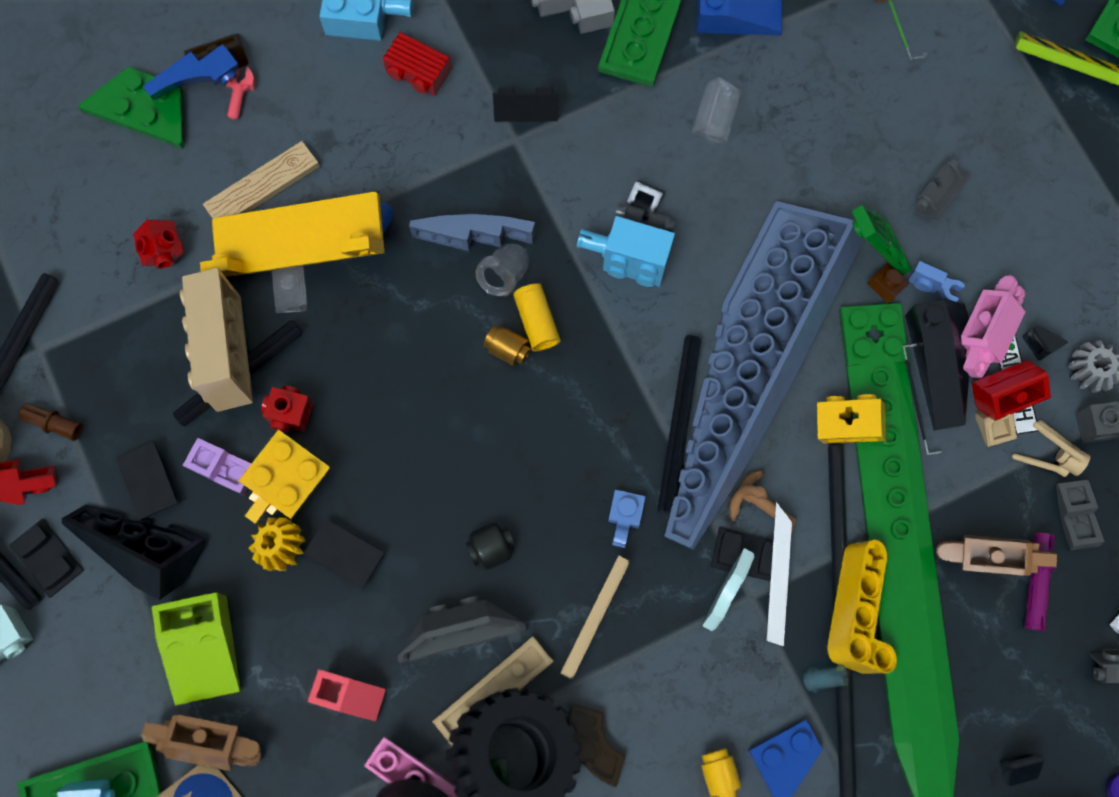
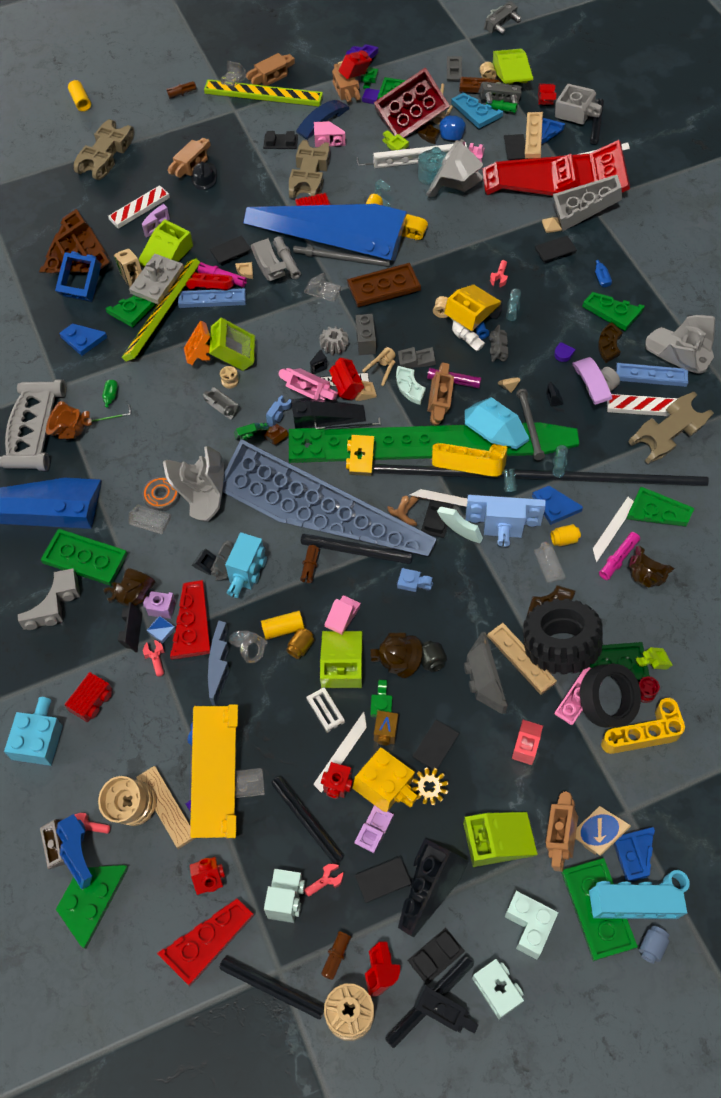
camera: 85 degrees left, 15 degrees down
tan brick [180,267,253,412] -> none
tan tile [561,556,629,679] -> none
none -> tan wheel [98,776,156,826]
none -> green piece [102,380,118,408]
none -> dark brown helmet [103,568,156,606]
none -> flat silver tile [142,477,179,511]
none -> coral bar [143,640,165,677]
none -> lavender brick [144,591,176,619]
none -> light blue tile [147,616,176,644]
none -> red wing [157,899,254,986]
none -> light grey piece [163,446,224,522]
none -> red wing [170,580,211,660]
none -> orange piece [184,321,214,365]
none -> lime window [209,318,255,371]
none -> tan wheel [220,366,239,389]
none -> light aqua brick [264,869,305,923]
none -> reddish brown axle [300,545,319,583]
none -> coral bar [304,864,344,896]
none -> white tile [307,688,345,733]
none -> white sticker [314,712,367,793]
none -> lime slope [320,631,362,688]
none -> bright pink slope [324,595,361,634]
none -> dark brown helmet [370,633,422,678]
none -> green plate [370,680,392,717]
none -> pearl gold brick [374,711,398,746]
none -> light aqua tile [396,366,426,405]
none -> medium azure wedge [465,397,529,449]
none -> light blue brick [465,495,545,547]
none -> tan slope [498,377,520,393]
none -> light aqua brick [505,891,558,960]
none -> dark grey bar [517,389,545,460]
none -> clear hinge [534,542,566,583]
none -> clear light blue pin [552,445,568,477]

